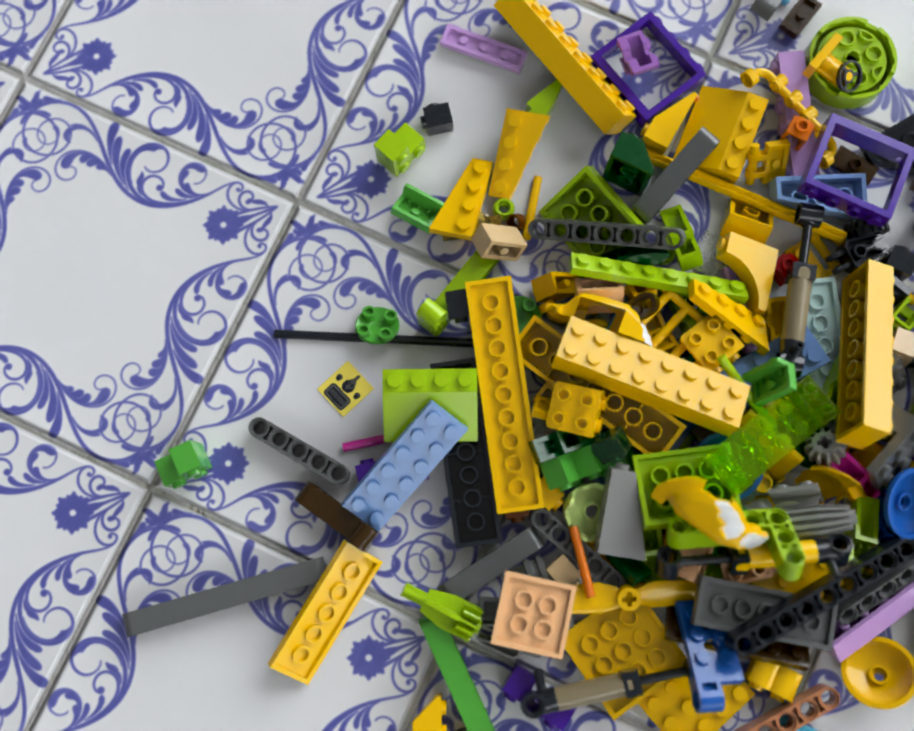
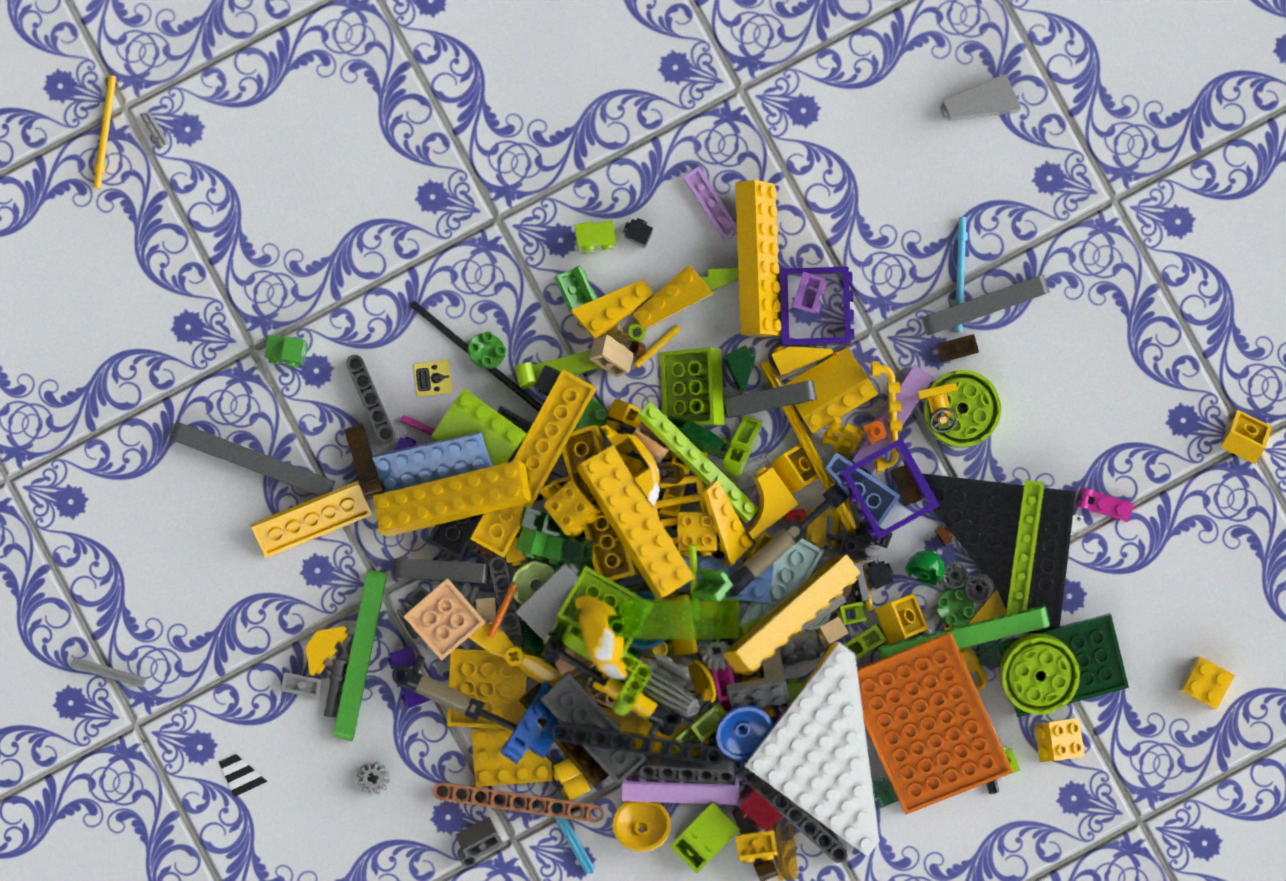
camera: 35 degrees right, 5 degrees up
lime piece [400,582,483,642] -> none
dark grey beam [528,217,686,250] -> none
none -> yellow brick [373,460,532,537]

